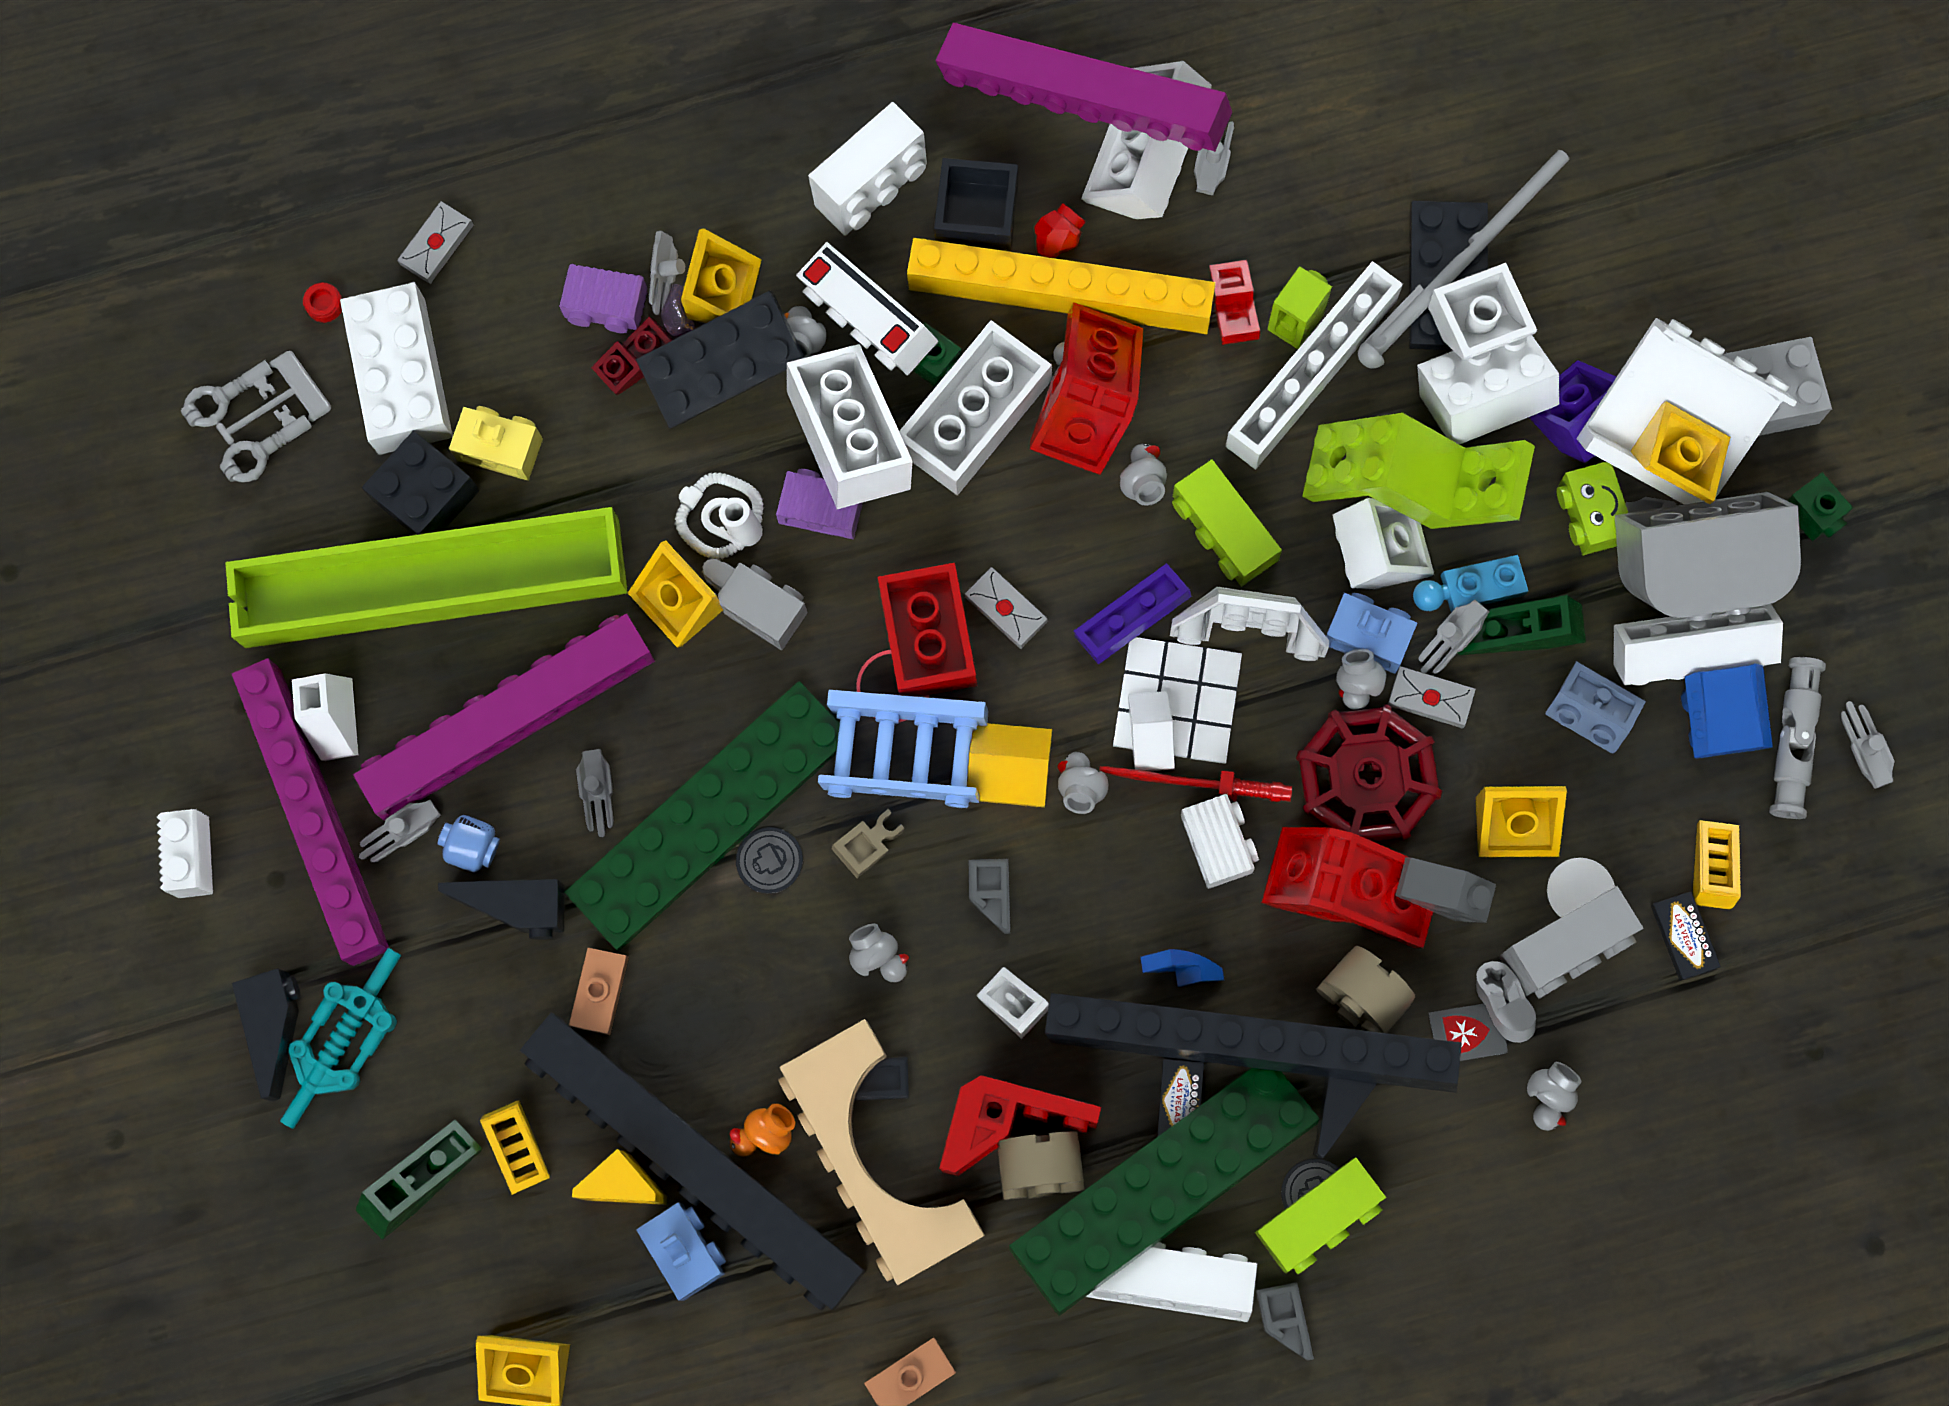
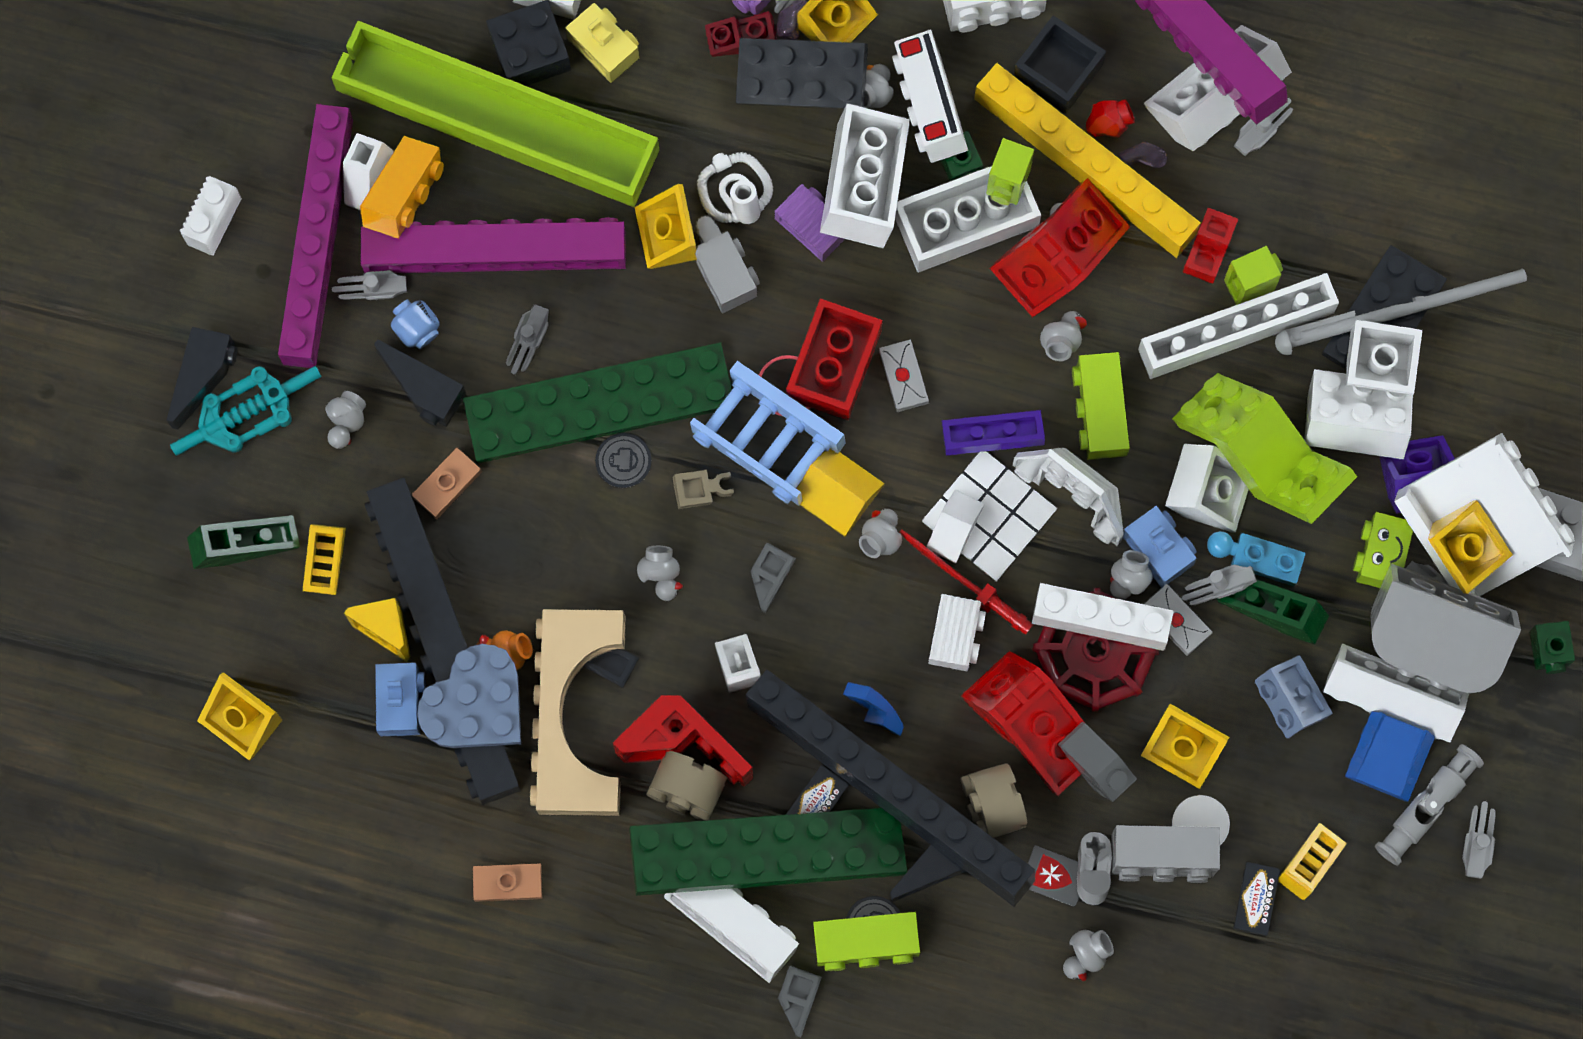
camera: 25 degrees right, 0 degrees up
none -> light grey animal [325,391,366,449]
none -> light orange brick [360,136,444,239]
none -> sand blue plate [417,644,521,748]
none -> lime brick [986,138,1034,205]
none -> white brick [1032,583,1173,651]
none -> clear purple arm [1118,142,1168,168]

